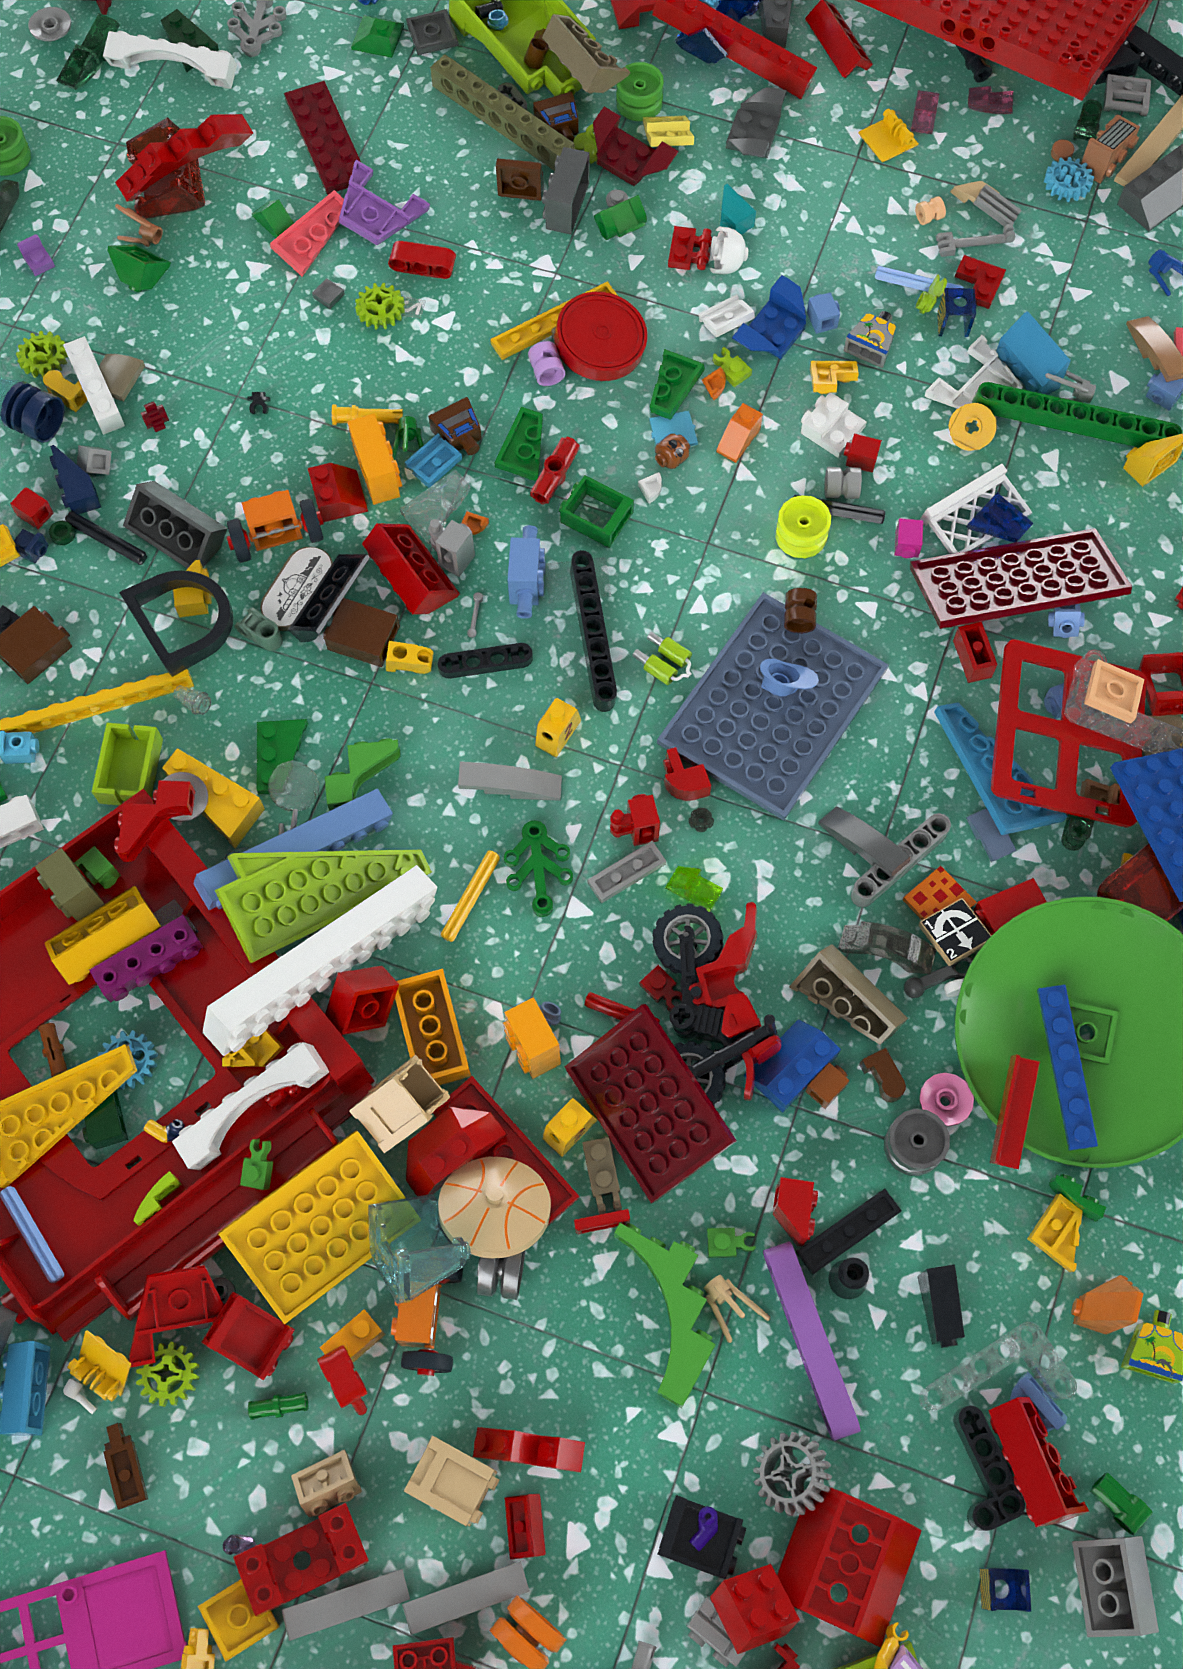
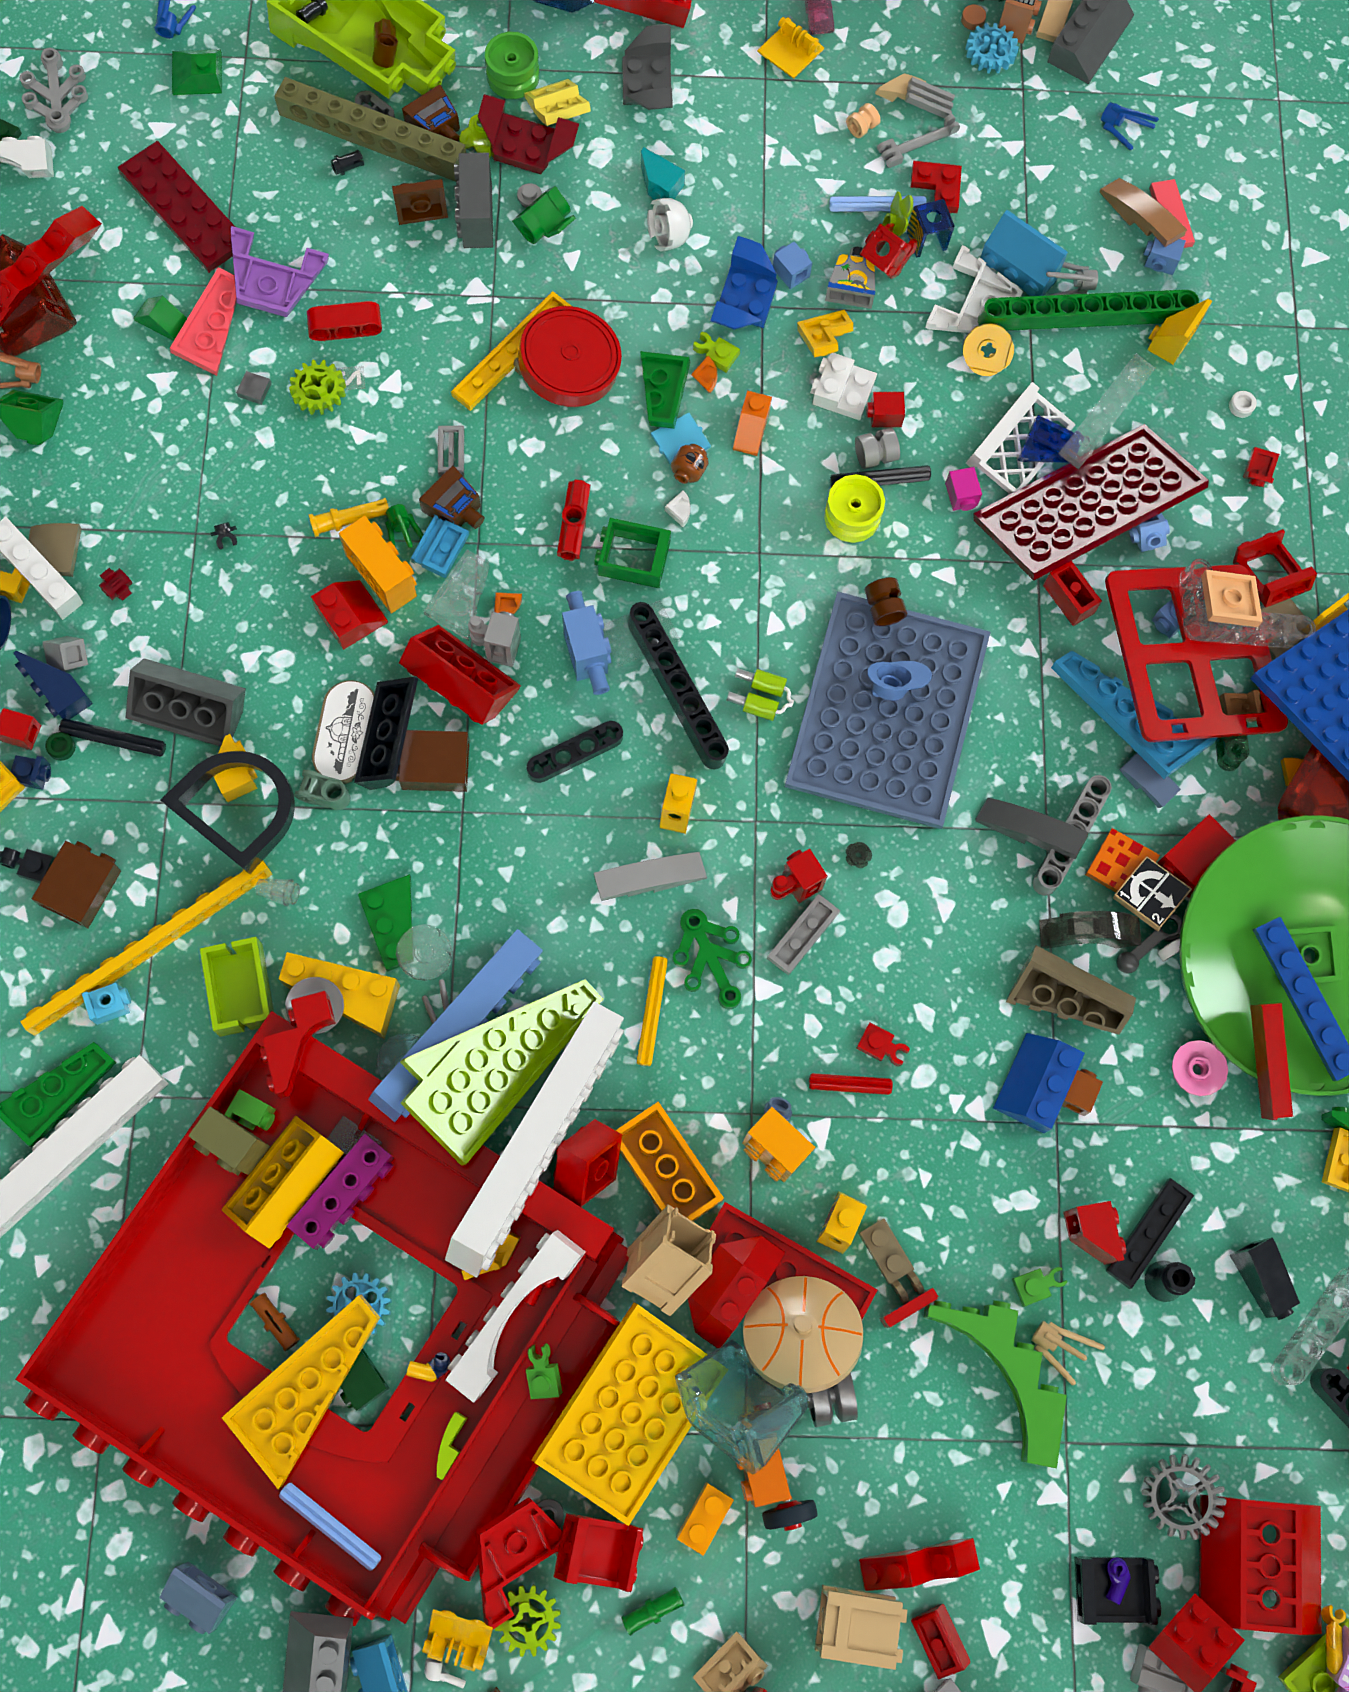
camera: 25 degrees left, 5 degrees up
brick [227,490,324,563] -> none
red beam [317,1345,368,1415] -> none
bright green arch [325,738,401,811] -> none
yellow leg [386,641,434,674] -> none
dark grey plate [406,9,459,55] -> none
light grey hinge [467,592,483,638] -> none
dark azure plate [487,9,509,30] -> none
green wing [494,407,543,481] -> none
lavender wheel [528,341,565,386] -> none
dark tan wedge [542,14,630,94] -> none
dark red plate [564,1004,737,1203] -> none
piece [652,902,781,1107] -> none
red brick [663,747,711,801] -> none
clear neon green slope [665,866,723,912] -> none
red plate [668,226,712,270] -> none
white plate [698,294,755,338] -> none
medium lavender beam [763,1241,861,1442] -> none
reddish brown leg [859,1048,906,1103] -> none
flat silver wheel [884,1109,950,1176] -> none
none -> black pin [331,150,364,176]
none -> light grey tile [438,426,464,477]
none -> red piece [859,223,918,279]
none -> clear tile [1058,353,1156,469]

